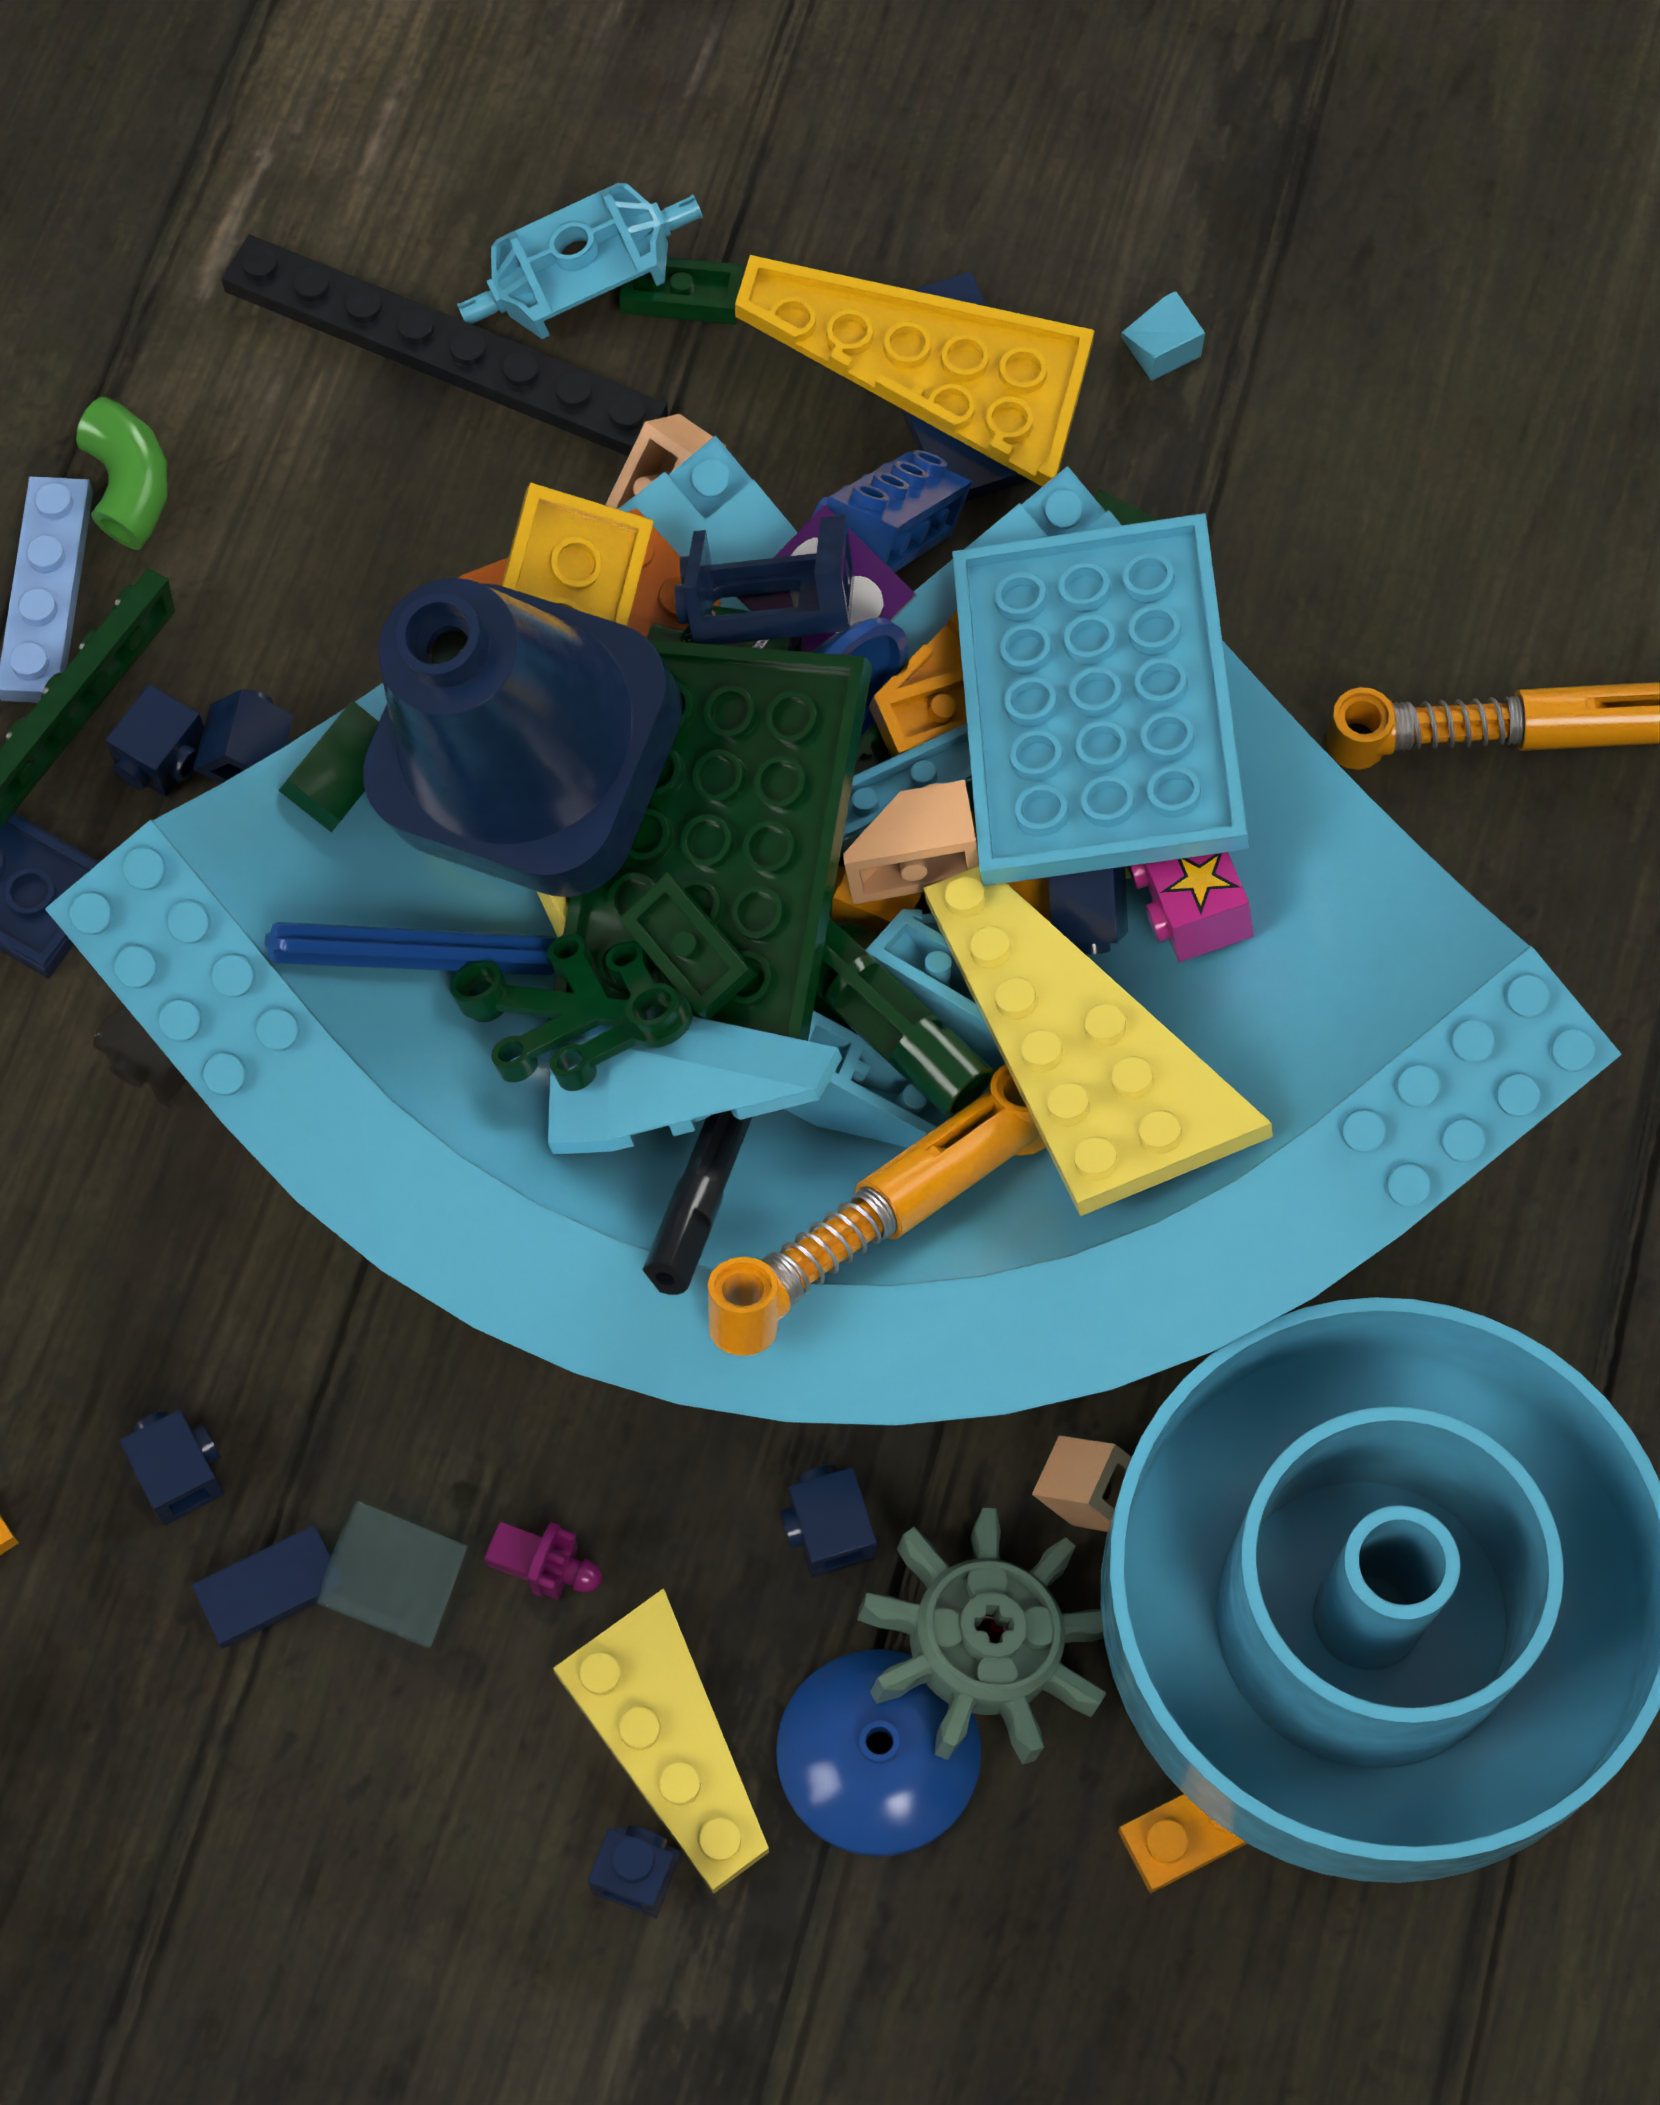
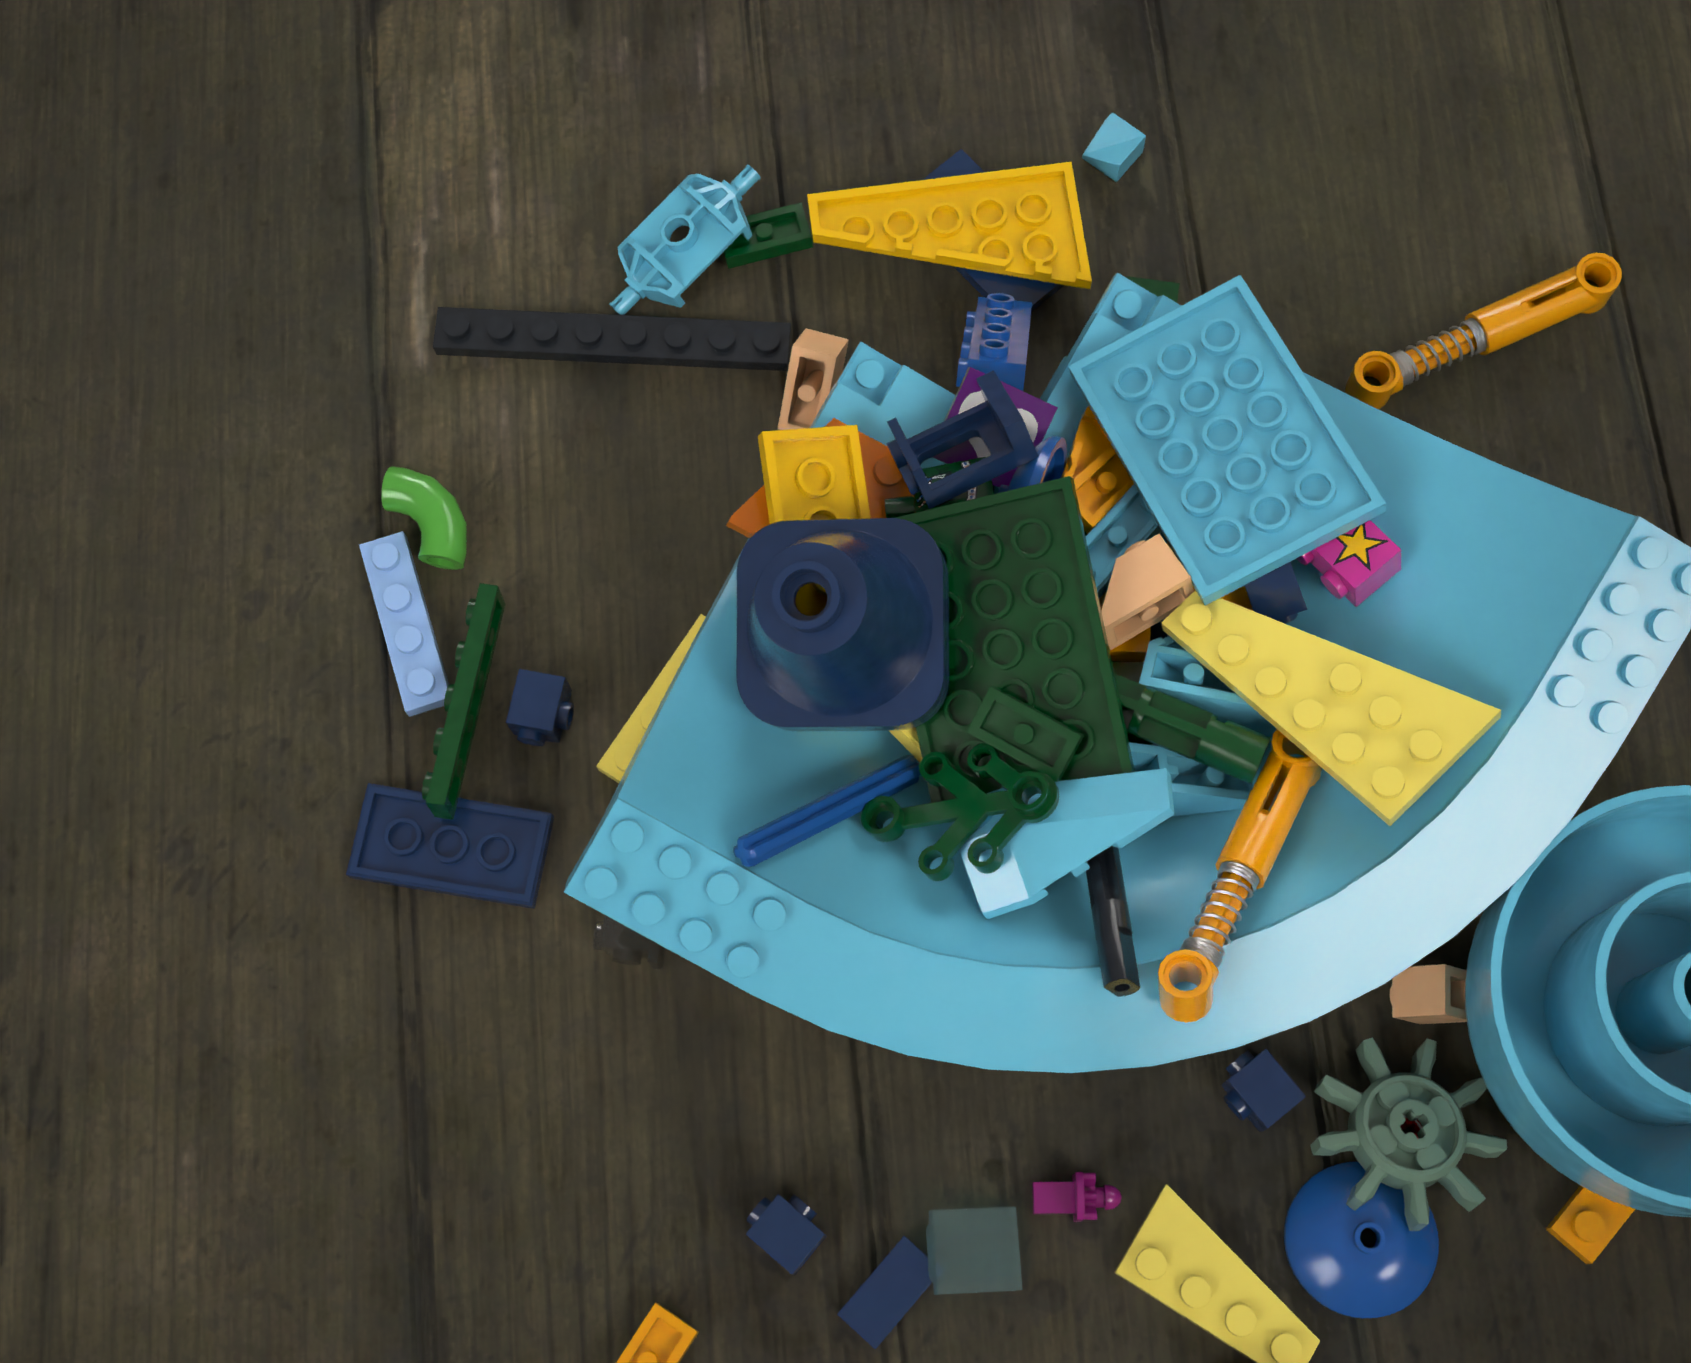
camera: 15 degrees left, 5 degrees up
dark blue brick [193,689,294,783] -> none
dark green tile [278,700,379,833] -> none

